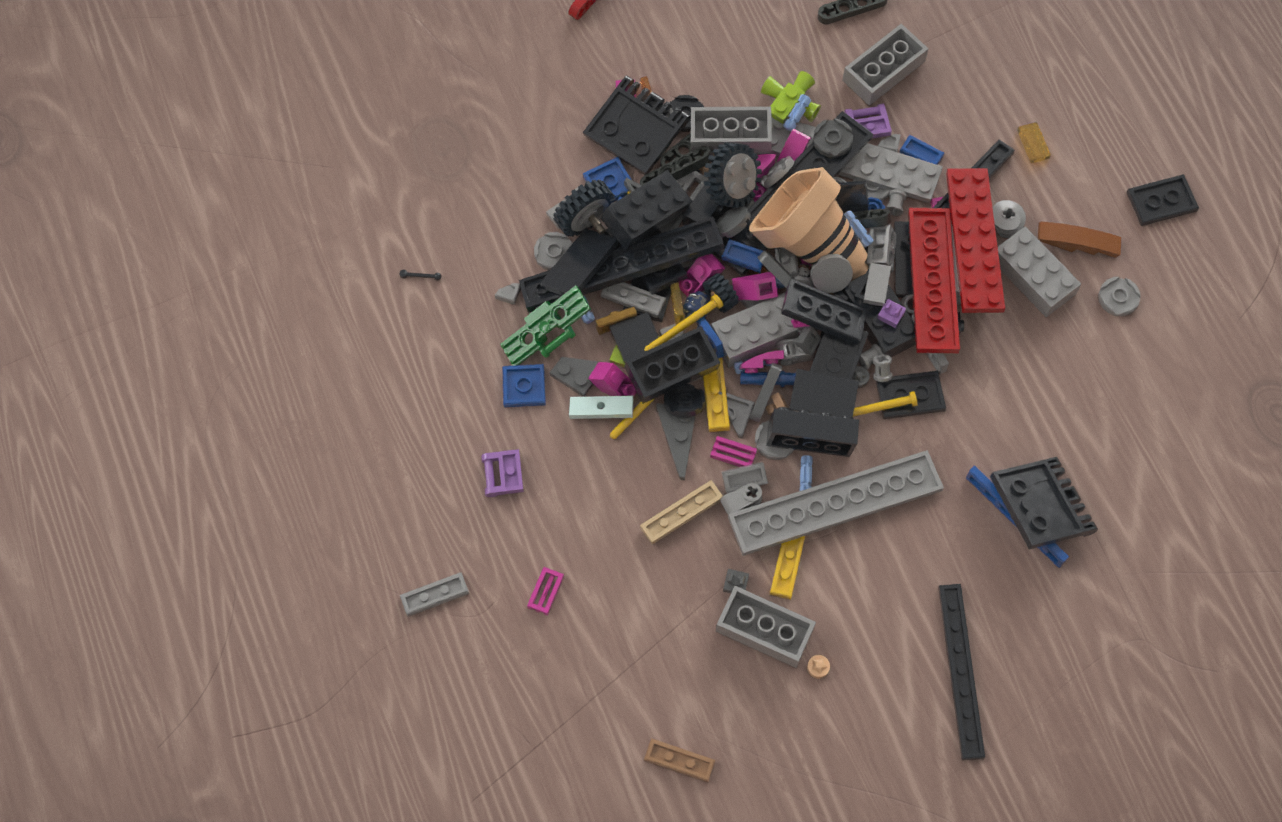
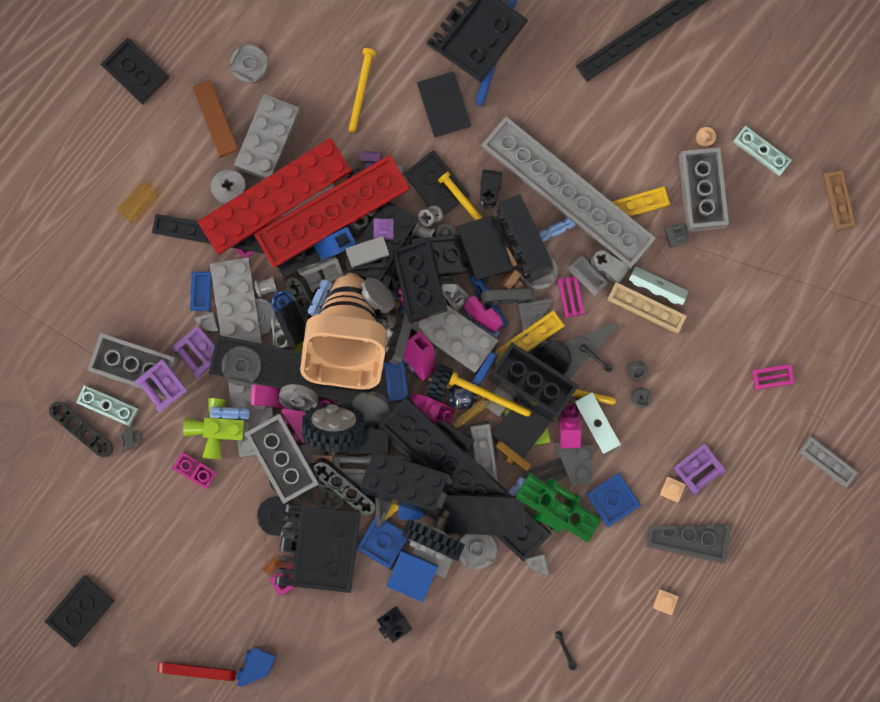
camera: 120 degrees left, 15 degrees up
none -> light aqua tile [76,385,139,427]
none -> dark grey tile [120,428,143,451]
none -> medium lavender plate [135,359,188,413]
none -> dark pink slope [172,452,217,489]
none -> blue slope [236,647,277,687]
none -> blue slope [314,226,356,260]
none -> yellow bar [349,48,376,133]
none -> medium lavender tile [360,150,381,169]
none -> black brick [377,606,412,643]
none -> blue tile [386,549,439,602]
none -> black tile [417,71,471,138]
none -> black piece [480,169,502,209]
none -> black tile [524,458,568,484]
none -> black hinge [580,344,613,372]
none -> dark grey tile [626,361,648,380]
none -> light aqua tile [629,266,688,305]
none -> dark grey tile [631,387,652,408]
none -> dark grey wing [645,524,731,564]
none -> light nougat plate [652,589,679,615]
none -> light nougat plate [659,477,686,503]
none -> light aqua tile [733,125,792,176]

